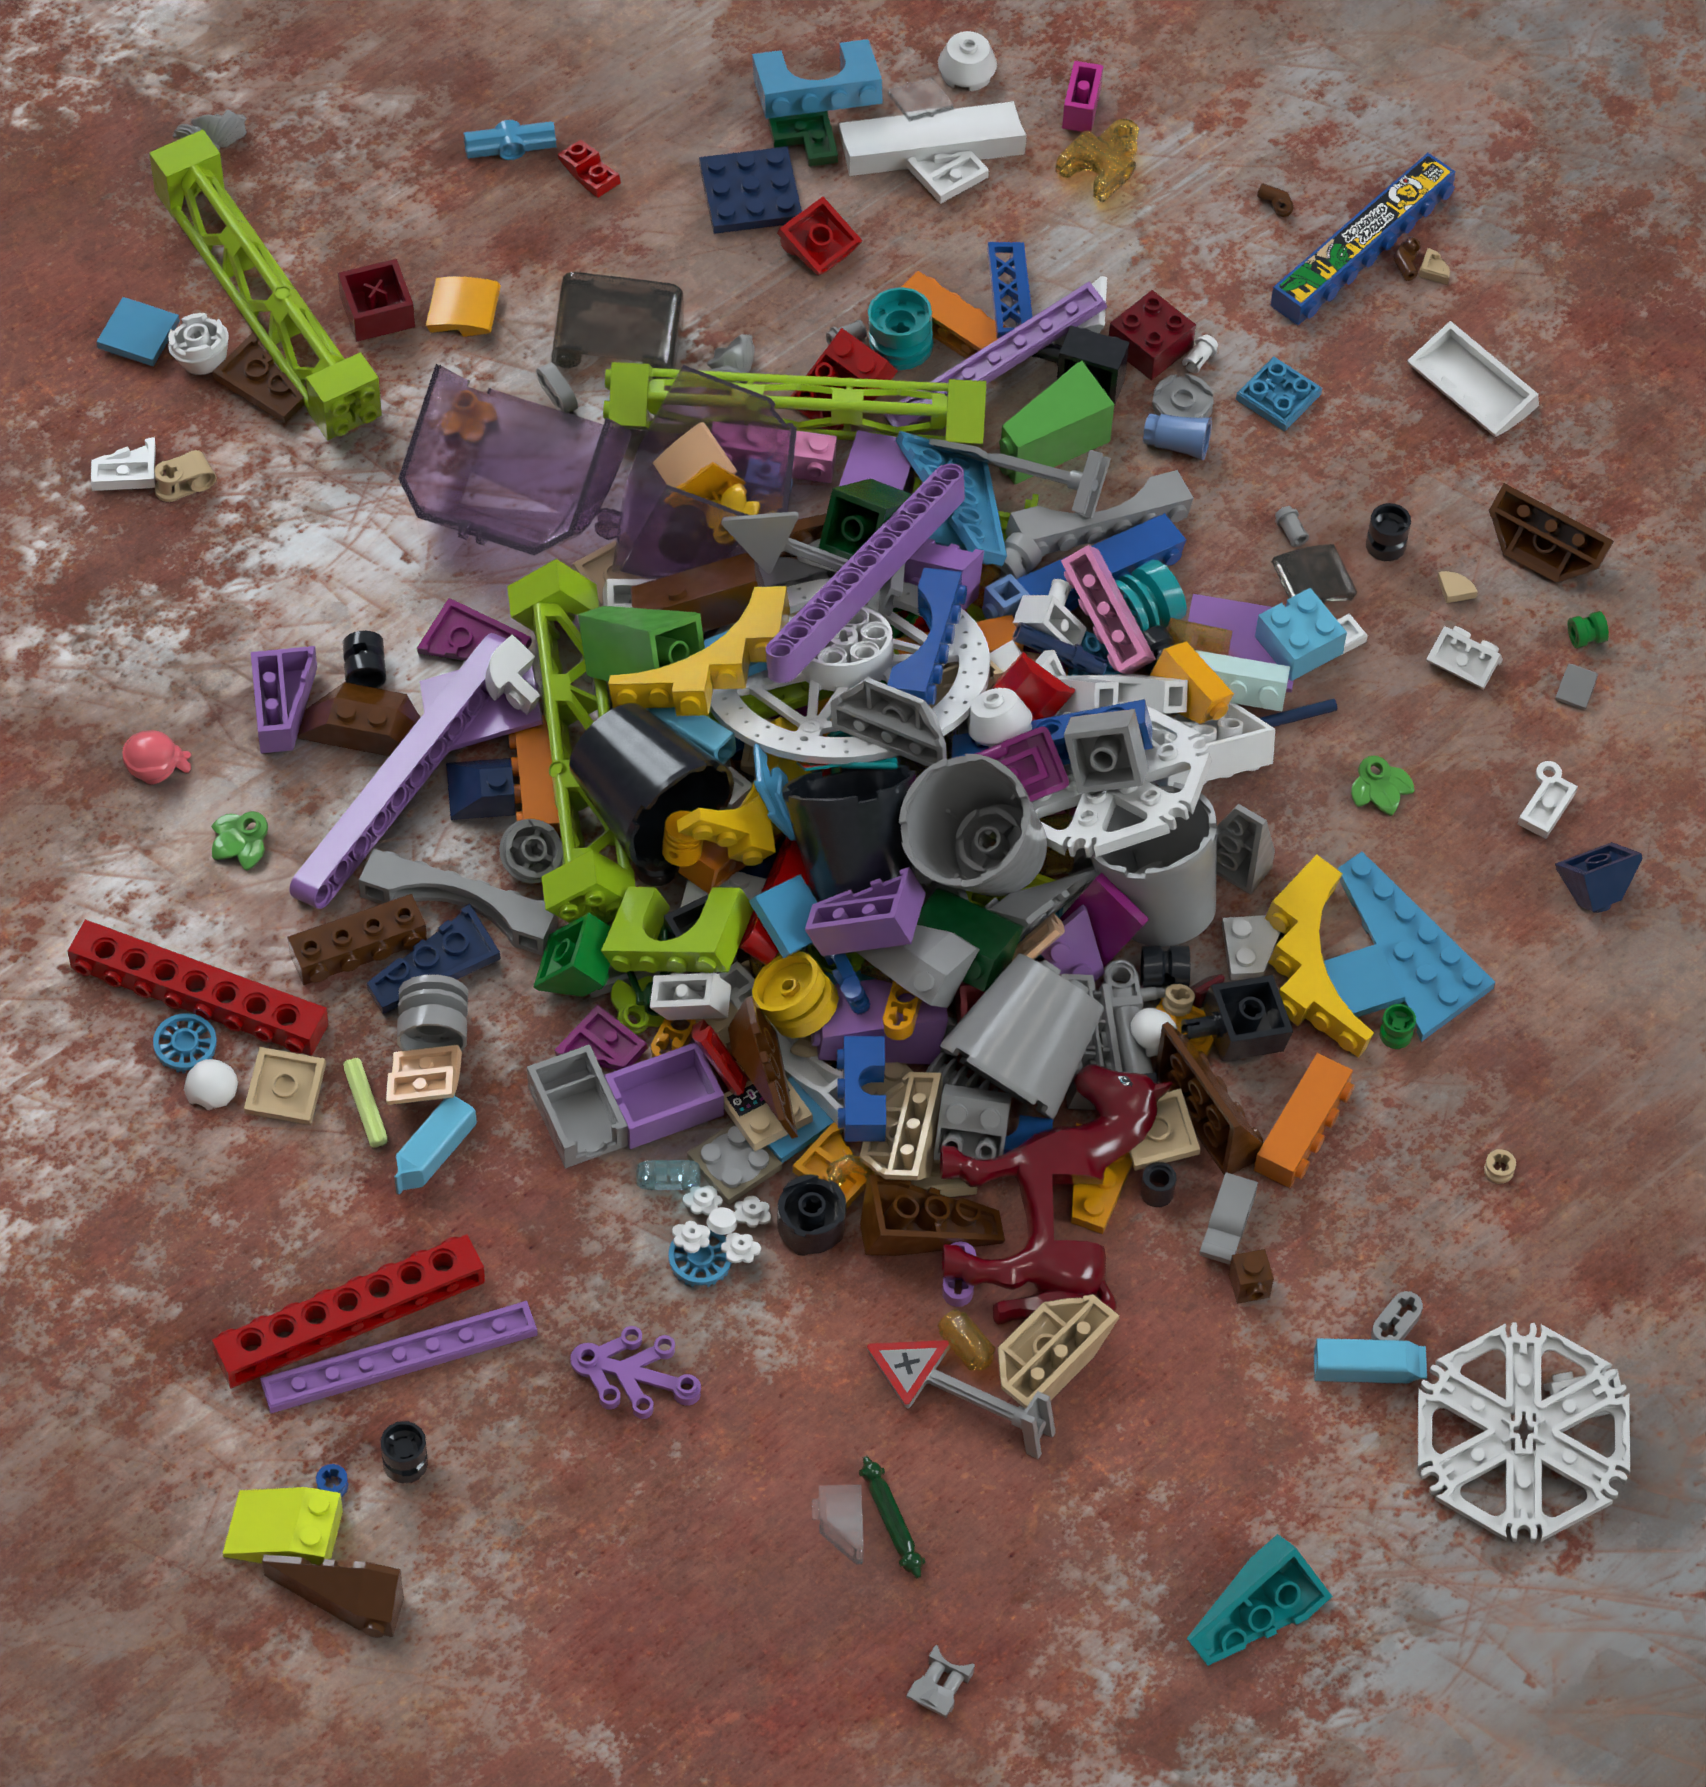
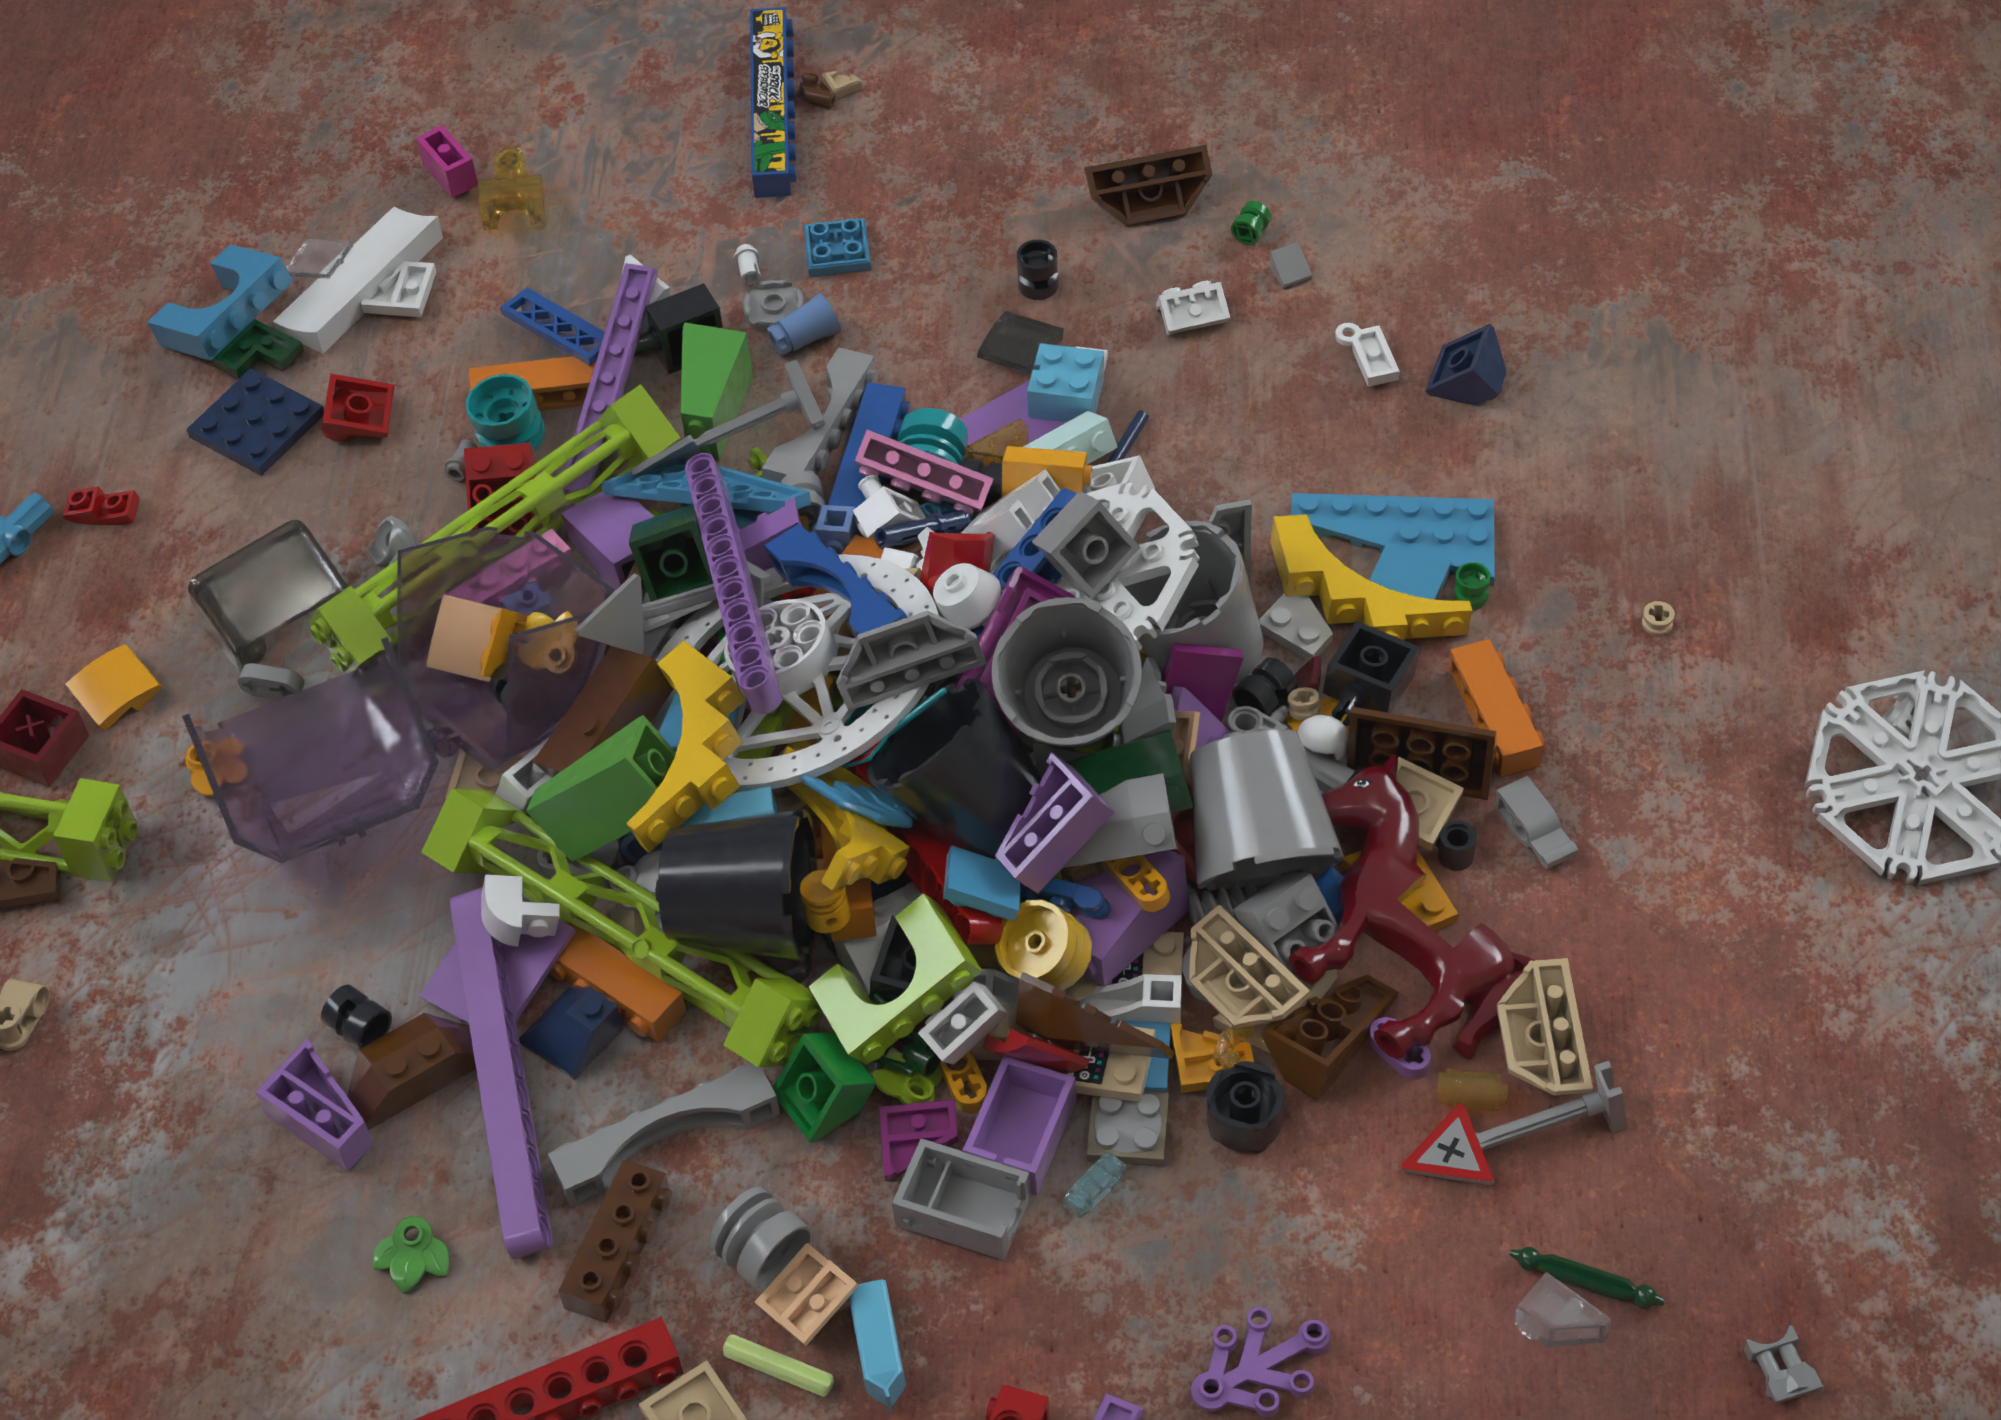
camera: 40 degrees left, 5 degrees down
coral hat [123,730,191,785] -> none
dark blue wing [367,903,501,1014] -> none
magenta wing [417,598,532,661] -> none
light grey cone [499,819,563,883] -> none
dark azure wheel [668,1230,732,1287] -> none
white plant [672,1186,771,1263] -> none
blue arch [837,1036,886,1142] -> none
white cone [938,31,997,91] -> none
dark red brick [1109,290,1196,381] -> none
teal wedge [1186,1534,1333,1666] -> none
reddish brown brick [1228,1249,1274,1304] -> none
reddish brown arm [1257,183,1294,217] -> none
light grey pin [1275,506,1309,547] -> none
medium azure piece [1314,1338,1427,1383] -> none
bright green plate [1351,755,1414,816] -> none
light grey beam [1371,1291,1423,1341] -> none
white slope [1407,321,1539,437] -> none
tan tile [1437,571,1478,603] -> none

